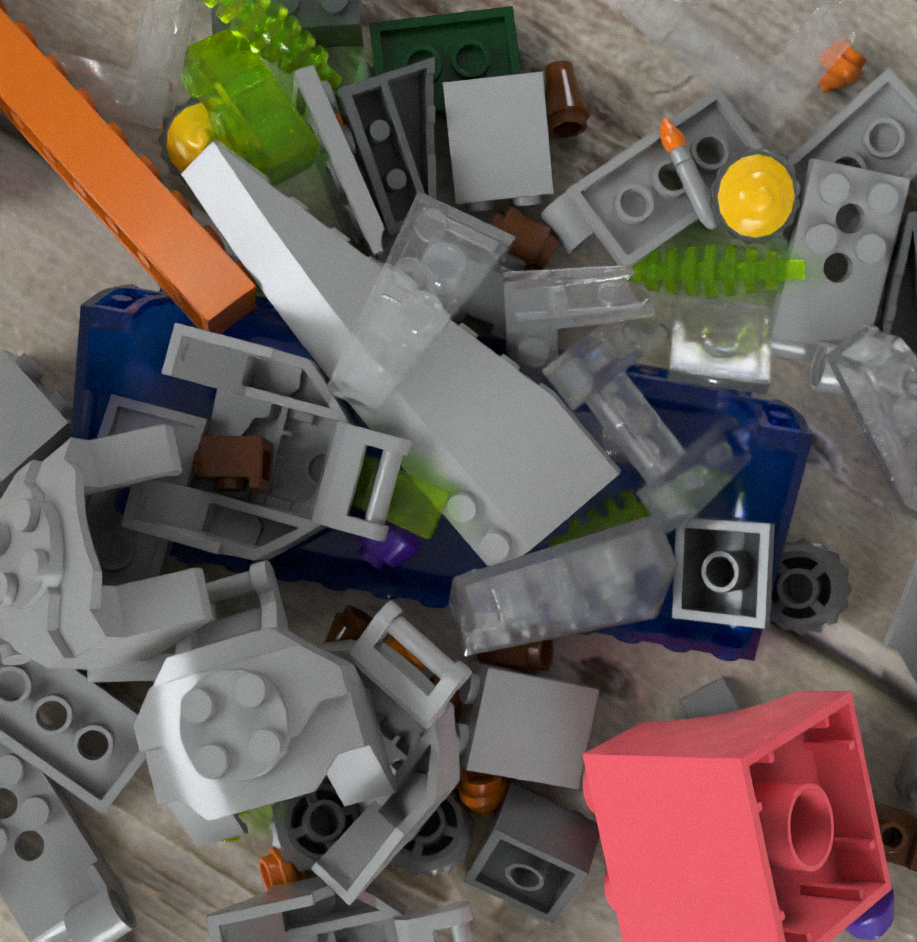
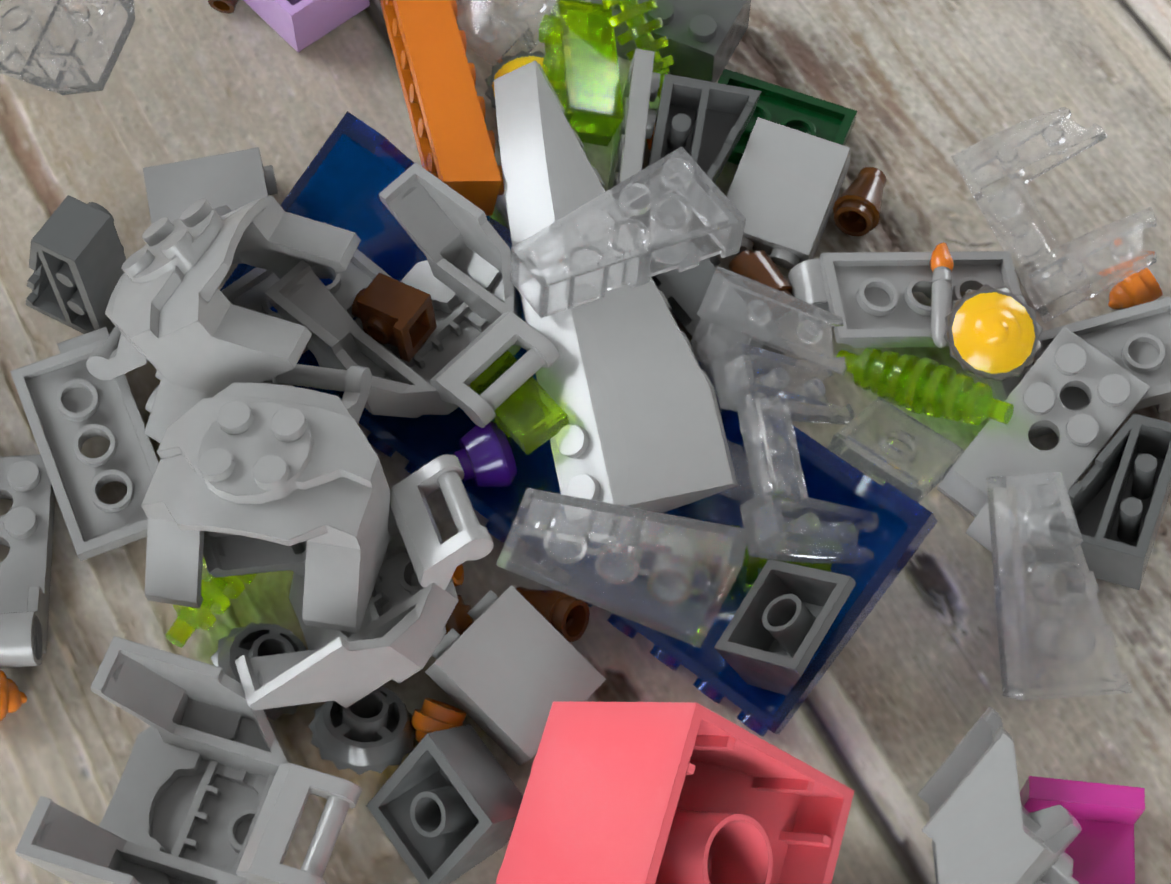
camera: 30 degrees right, 25 degrees down
dark grey piece [770,538,852,635] -> none

